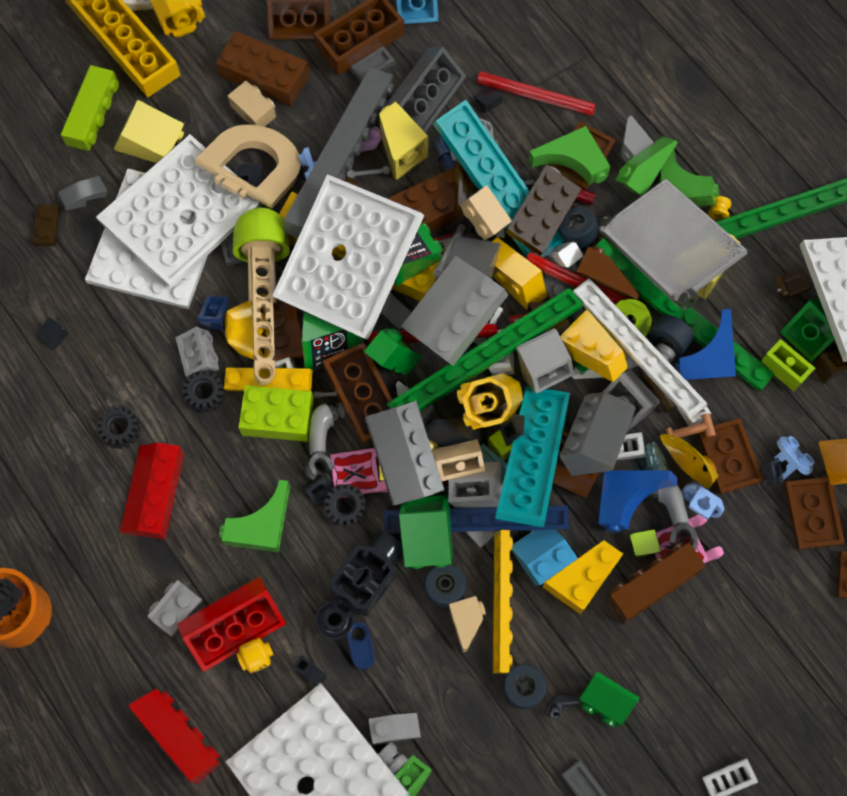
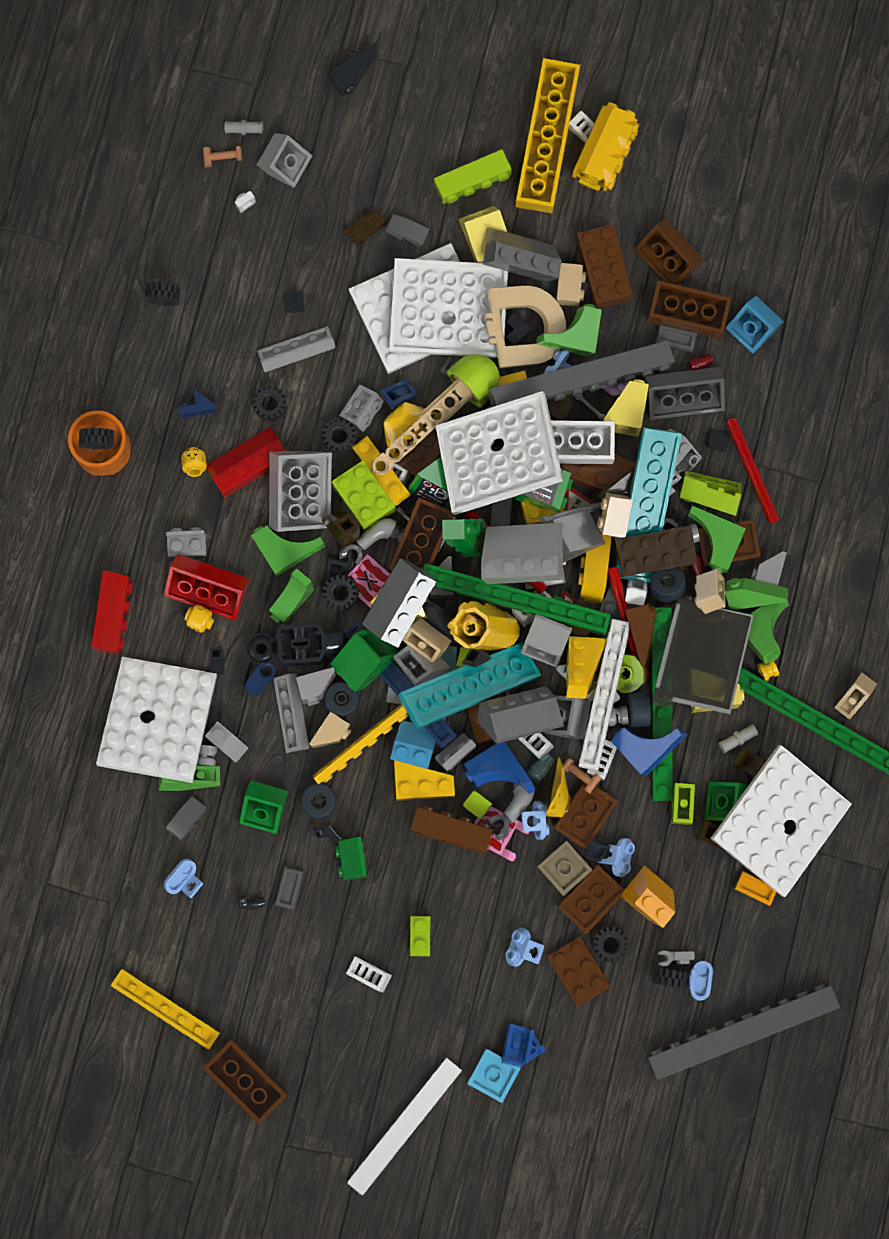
camera: 50 degrees right, 10 degrees up
none -> dark blue slope [177,390,218,419]
none -> yellow head [181,447,207,477]
none -> green slope [239,781,288,834]
none -> light grey slope [257,326,335,372]
none -> light grey slope [269,451,332,532]
none -> bright green arch [269,569,314,625]
none -> light grey slope [273,674,309,753]
none -> light grey slope [296,667,336,706]
none -> dark brown slope [322,511,360,548]
none -> lime brick [410,916,430,956]
none -> light grey bracket [435,733,476,772]
none -> dark grey slope [483,227,561,282]
none -> light blue bracket [506,928,544,967]
none -> bright green arch [536,304,602,357]
none -> dark tan plate [538,841,592,896]
none -> white brick [551,421,615,464]
none -> lime wedge [680,471,741,516]
none -> dark red pin [688,354,714,370]
none -> tan brick [694,569,725,614]
none -> light grey pin [719,724,758,753]
none -> tan slope [835,673,877,719]

